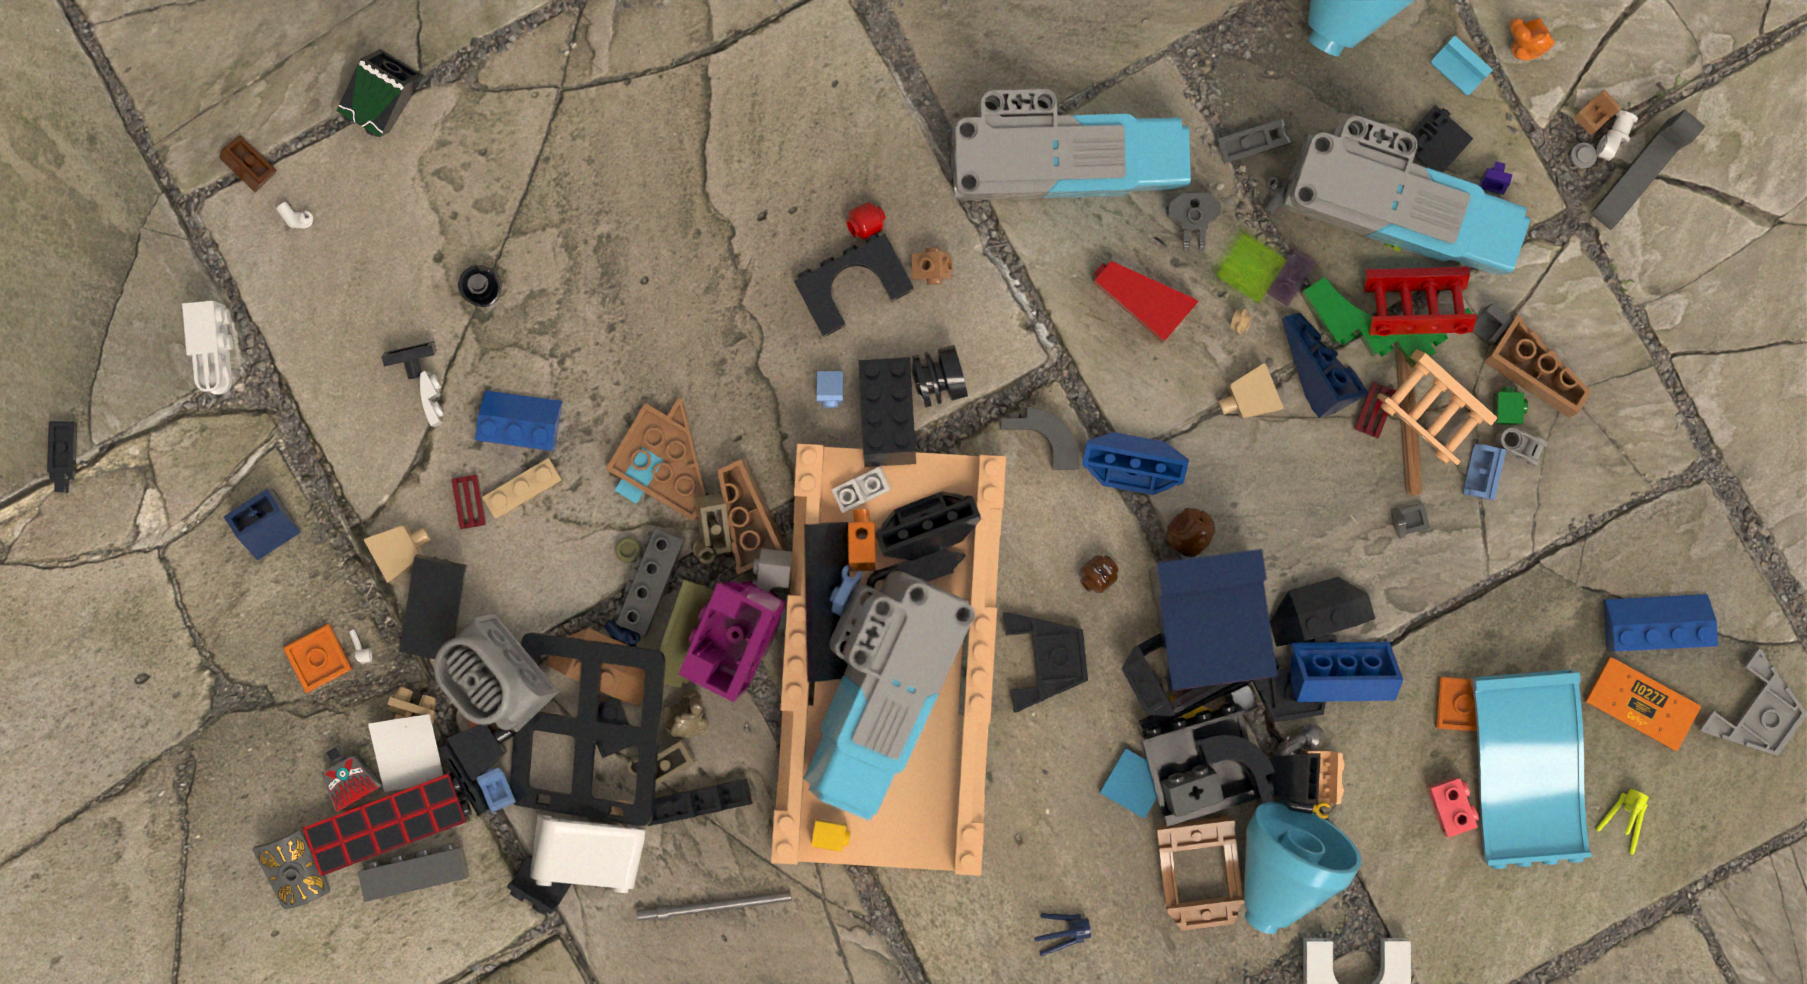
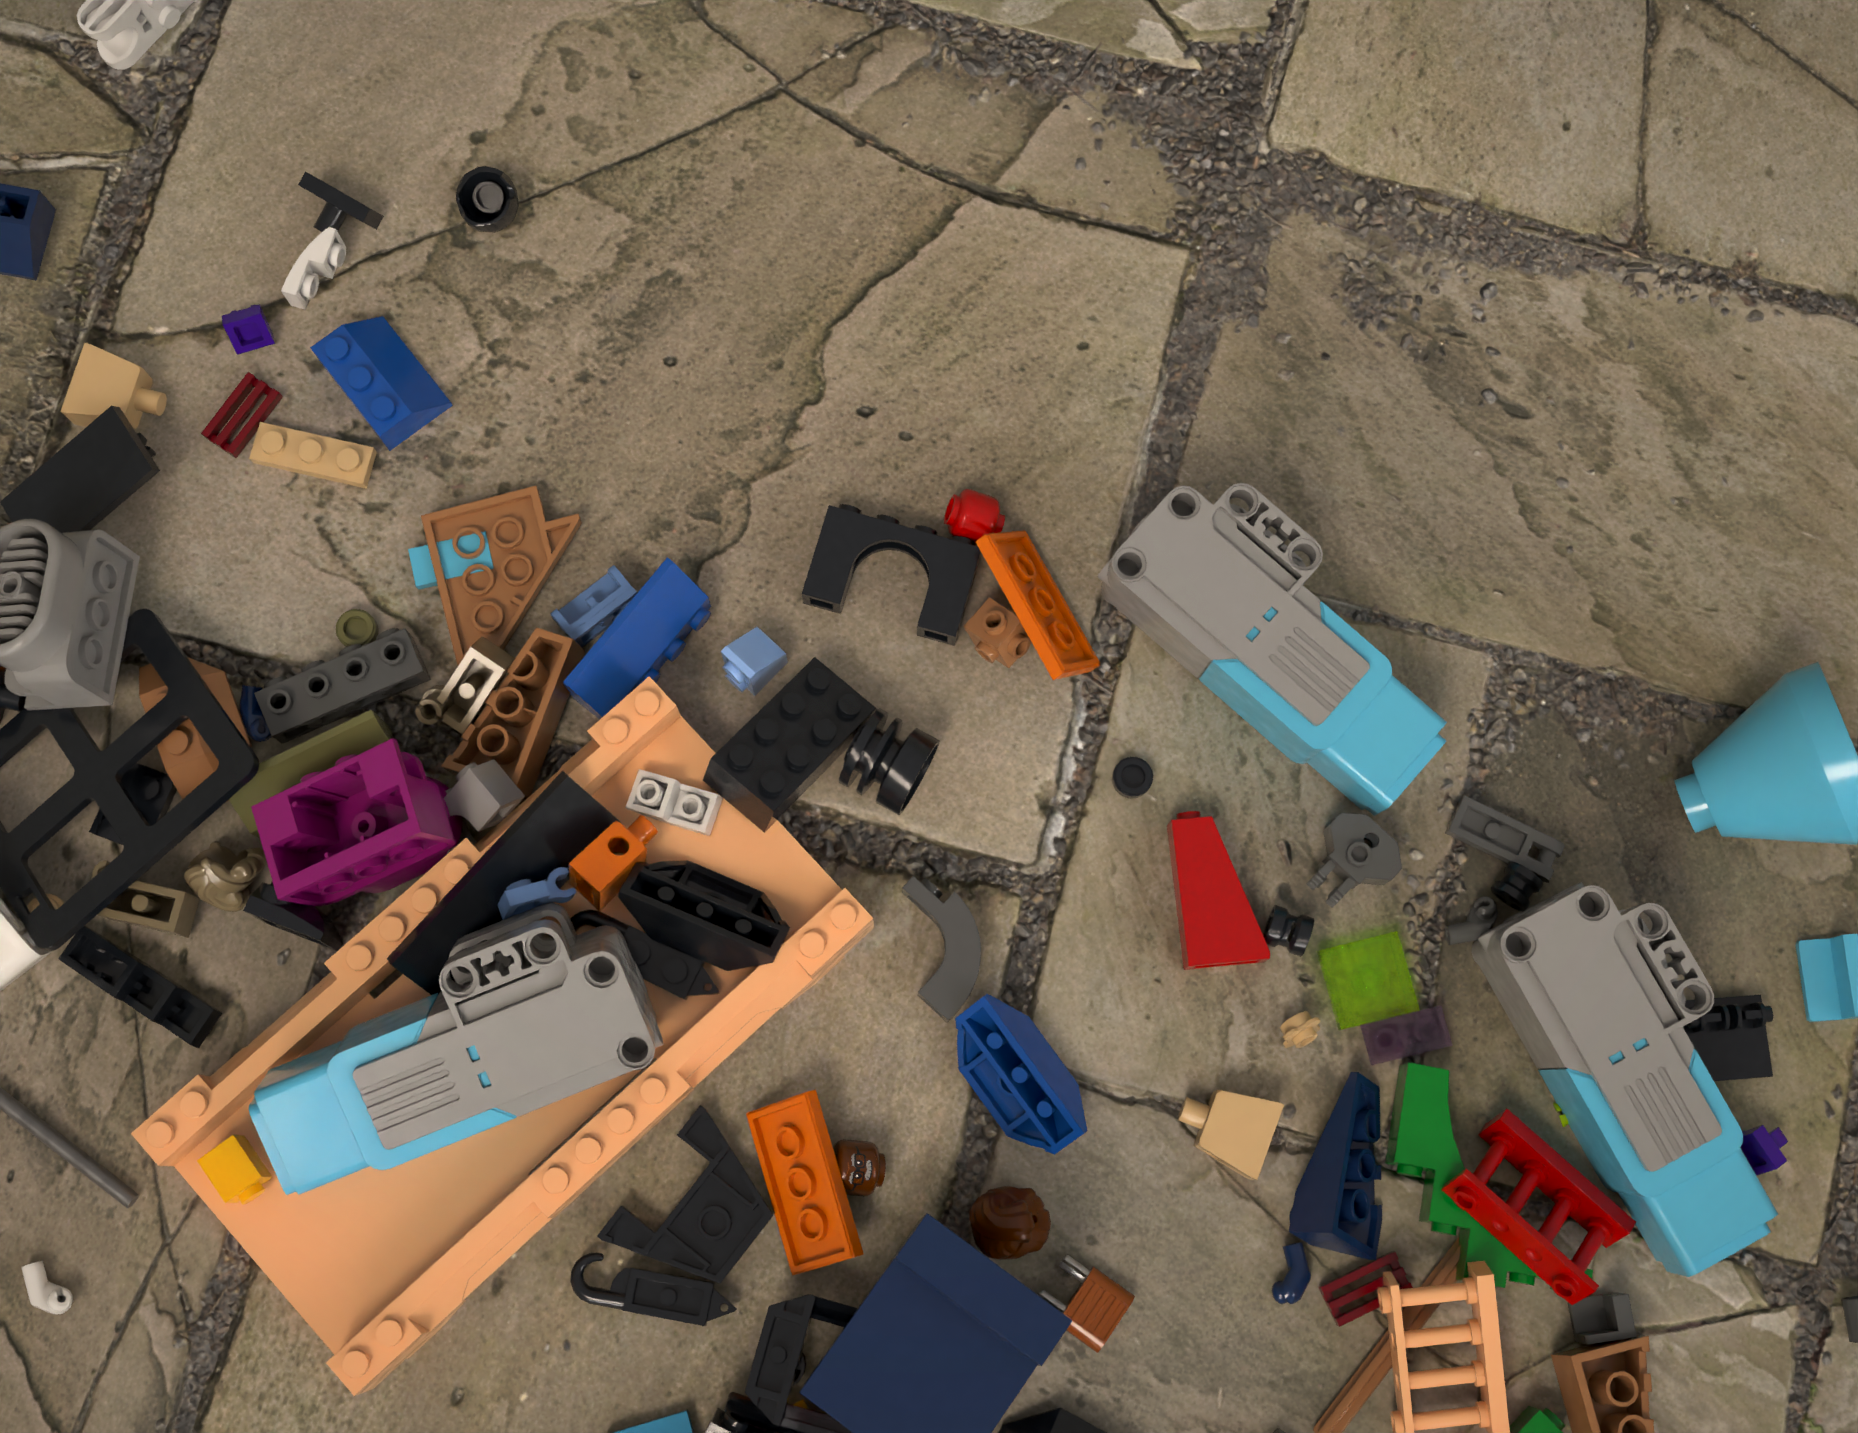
camera: 40 degrees right, 10 degrees down
none -> white arm [21,1261,73,1314]
none -> dark purple tile [222,304,275,355]
none -> black slope [243,882,342,951]
none -> medium blue hinge [550,565,637,647]
none -> blue slope [563,557,711,719]
none -> black plate [570,1252,737,1326]
none -> orange tile [746,1090,864,1276]
none -> orange tile [975,530,1100,680]
none -> dark orange piece [1039,1255,1135,1353]
none -> black tile [1112,757,1153,799]
none -> black wheel [1263,905,1314,957]
none -> dark blue arm [1272,1242,1311,1304]
none -> black wheel [1491,861,1543,912]

